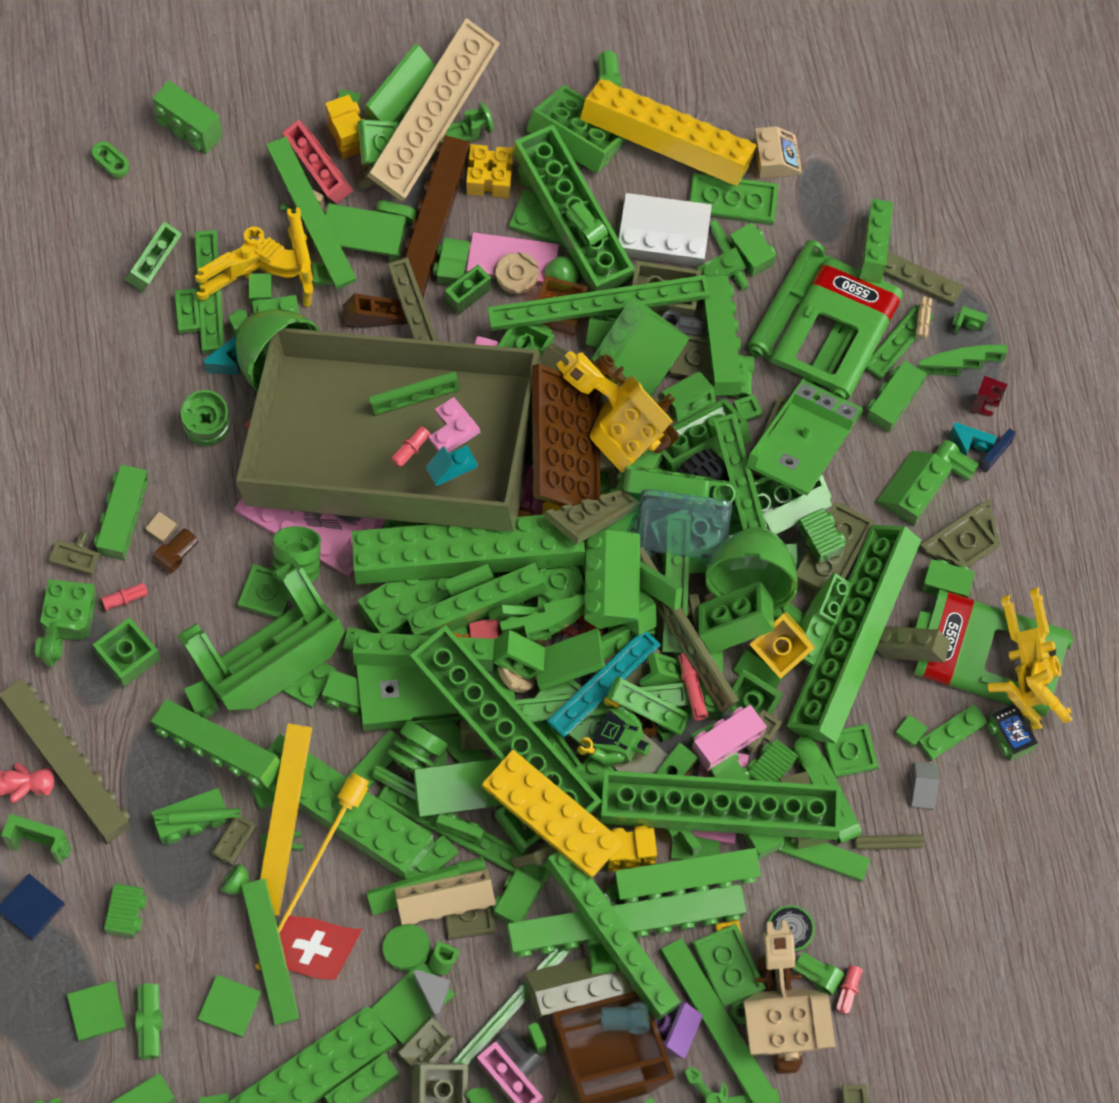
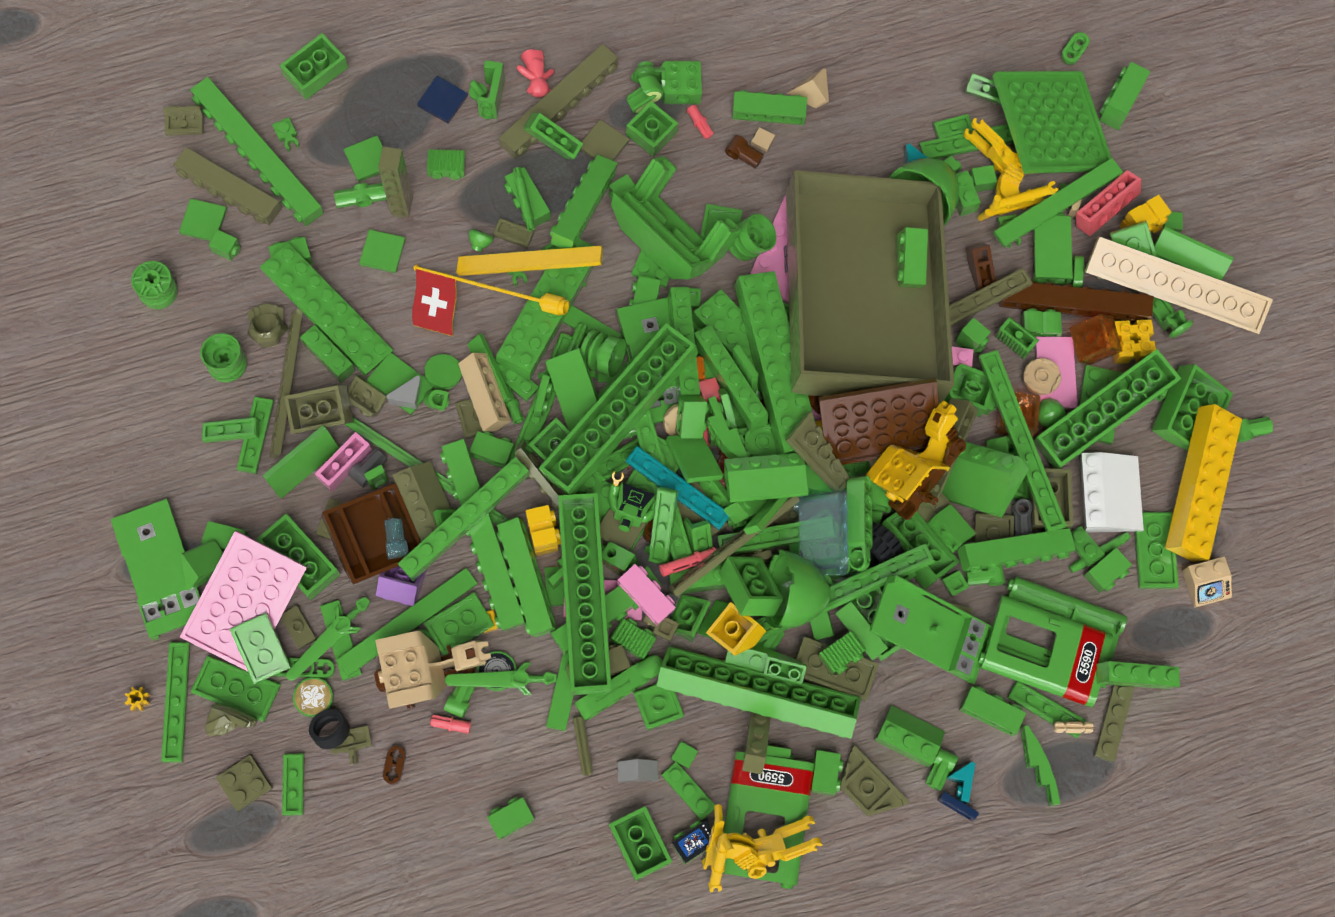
camera: 80 degrees right, 5 degrees up
olive plate [49,531,101,577] -> none
bright green wheel [181,390,231,447] -> none
bright green tile [242,879,300,1025] -> none
bright green tile [369,371,460,416] -> none
coral axle [392,426,431,467] -> none
teal slope [426,445,478,486] -> none
bright pink plate [428,397,480,453] -> none
yellow plate [481,750,623,879] -> none
bright green piece [565,202,608,247] -> none
bright green bracket [952,306,988,335] -> none
dark red hinge [970,375,1008,417] -> none
none -> olive brick [378,147,413,218]
none -> reddish brown beam [383,746,406,785]
none -> bright green sword [445,663,557,695]
none -> bright green plate [469,80,487,101]
none -> bright green brick [487,797,535,840]
none -> bright green brick [523,113,583,160]
none -> olive tile [580,119,629,161]
none -> bright green brick [609,806,672,882]
none -> bright green animal [627,75,664,113]
none -> tan slope [787,68,829,108]
none -> bright green wedge [896,227,928,288]
none -> bright green brick [955,317,991,356]
none -> bright green plate [992,71,1112,174]
none -> clear orange brick [1070,314,1123,365]

